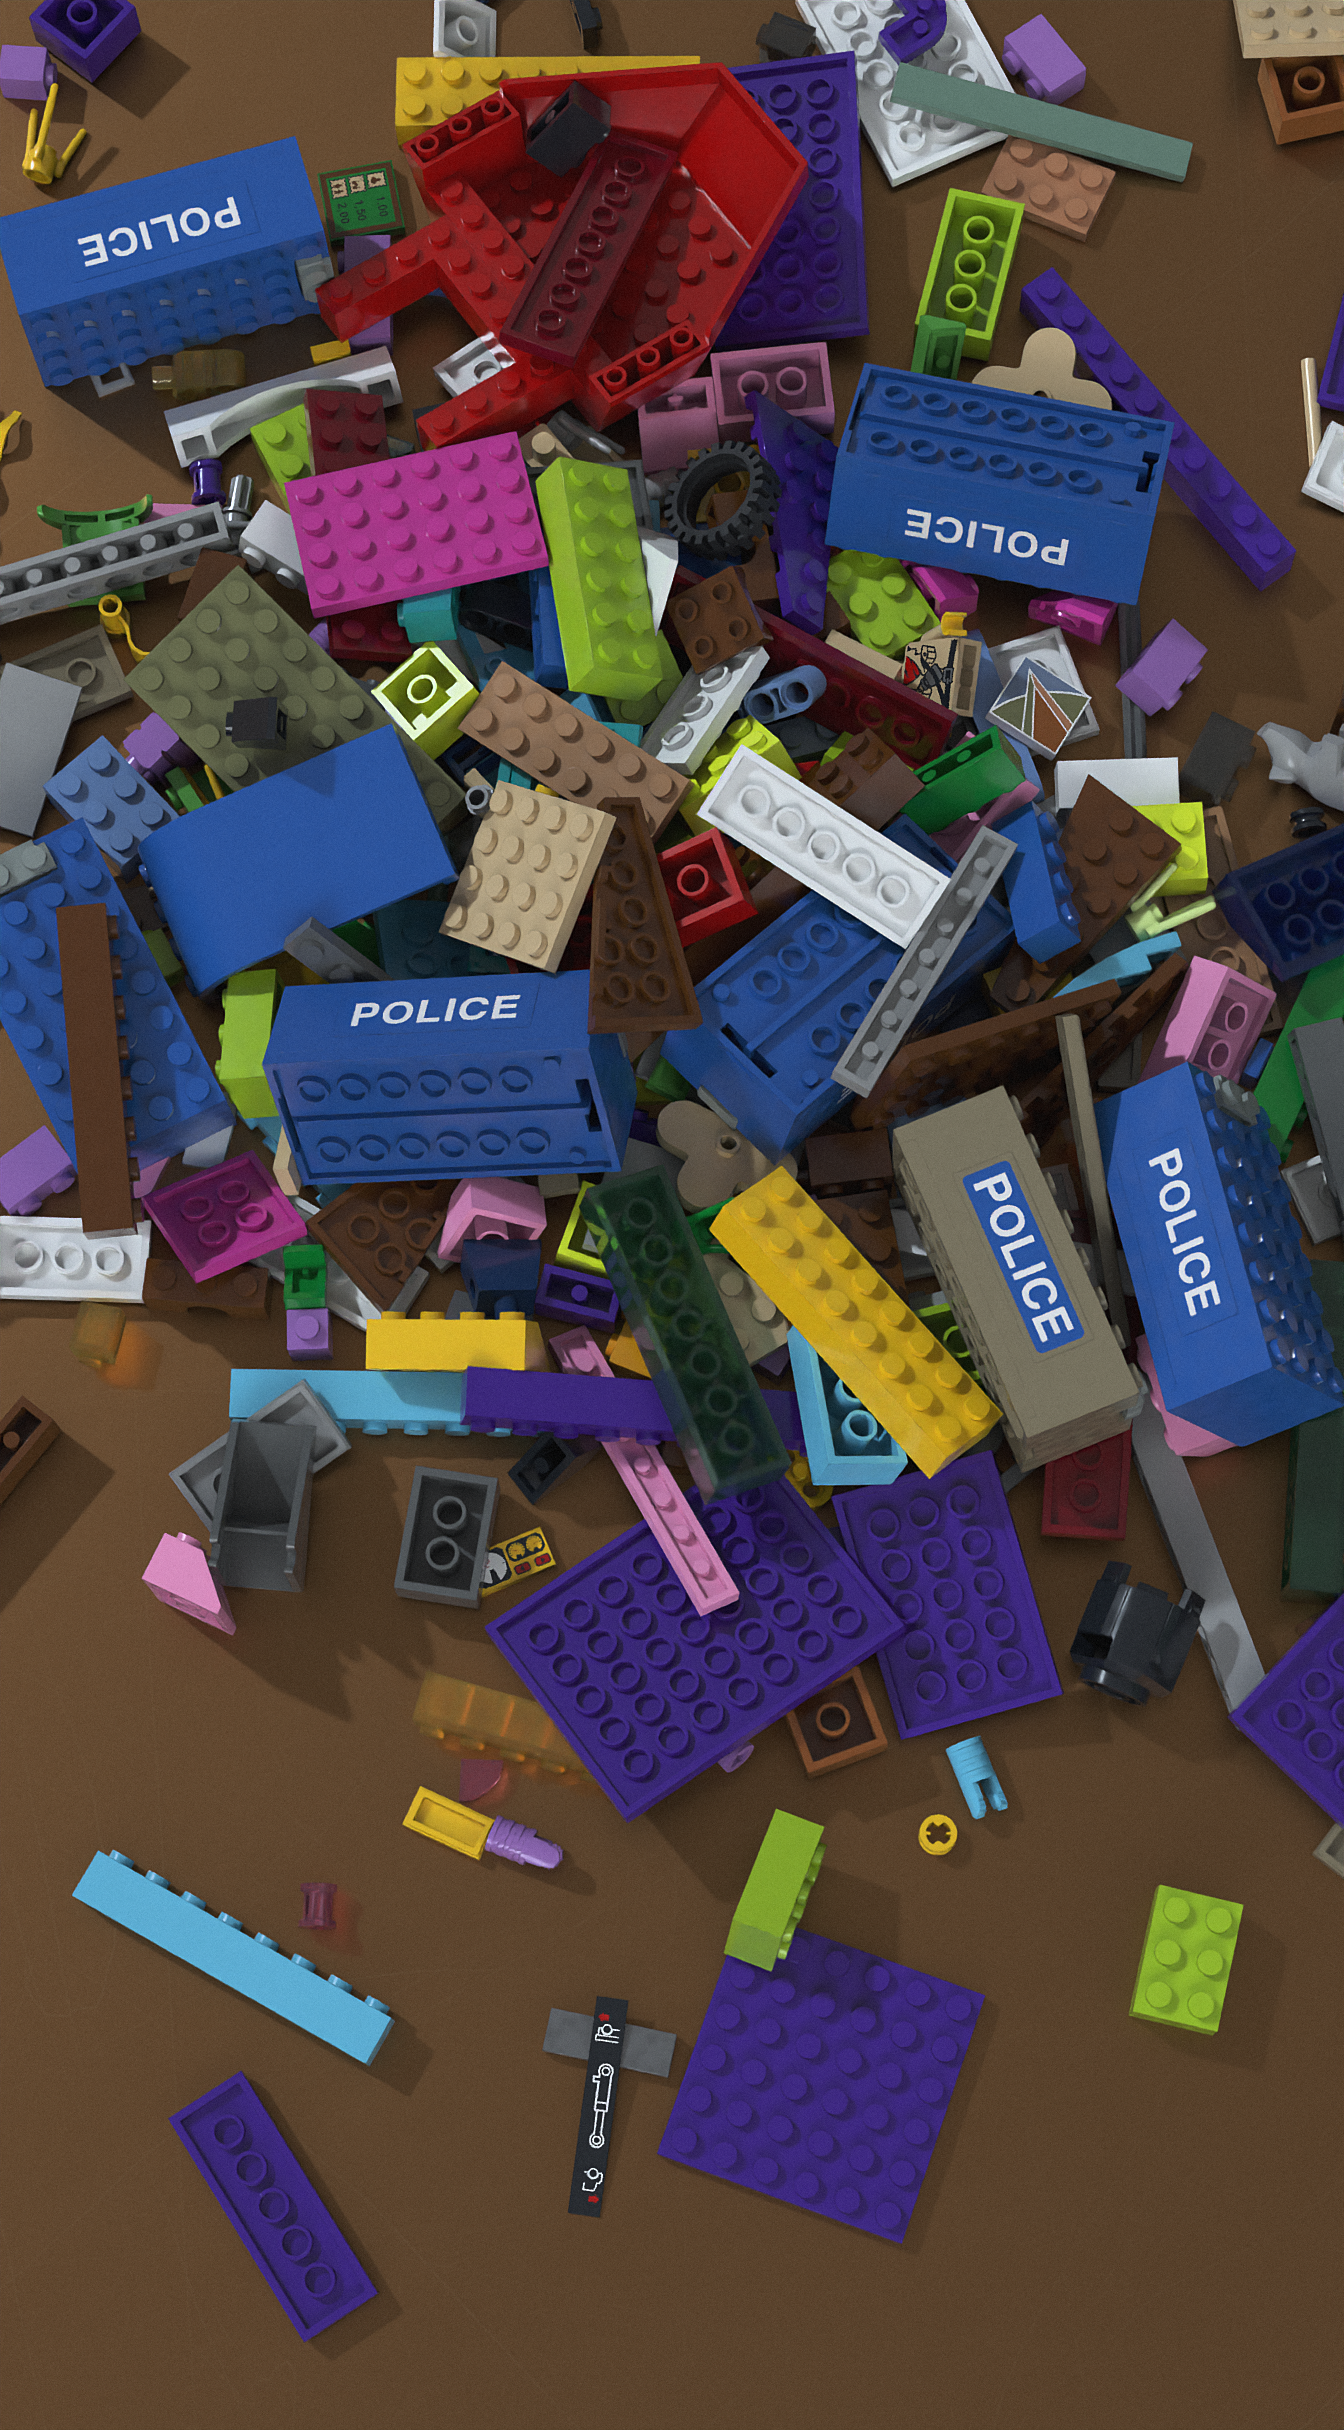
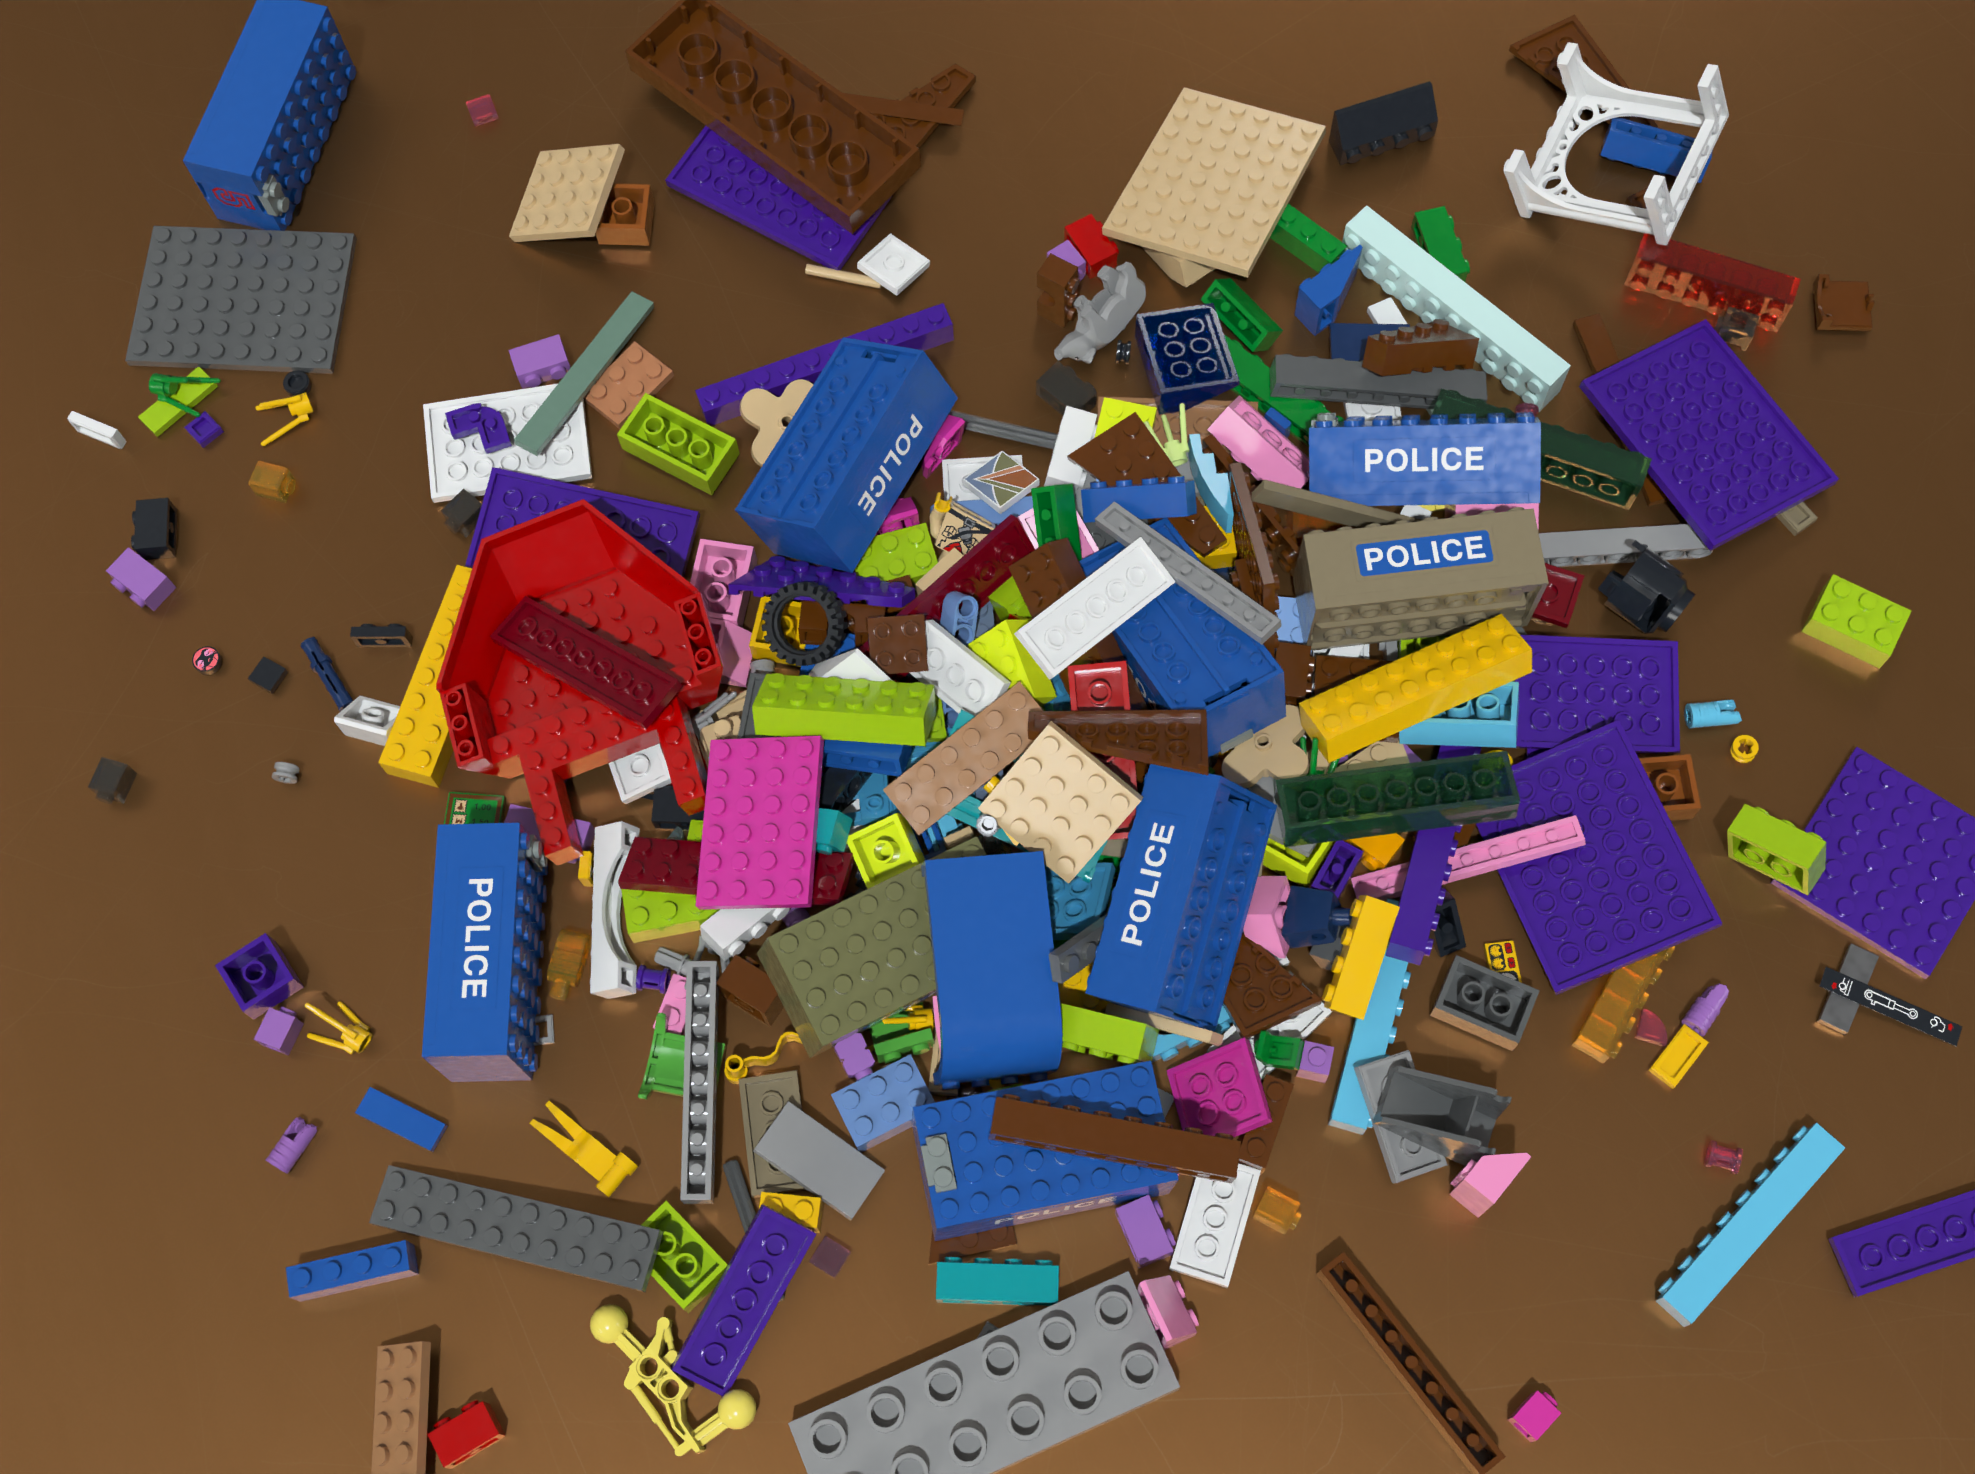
camera: 75 degrees left, 5 degrees down
black slope [225,697,288,750] -> none
black brick [525,81,611,178] -> none
bright green slope [910,315,967,380] -> none
medium lavender brick [1115,619,1208,717] -> none

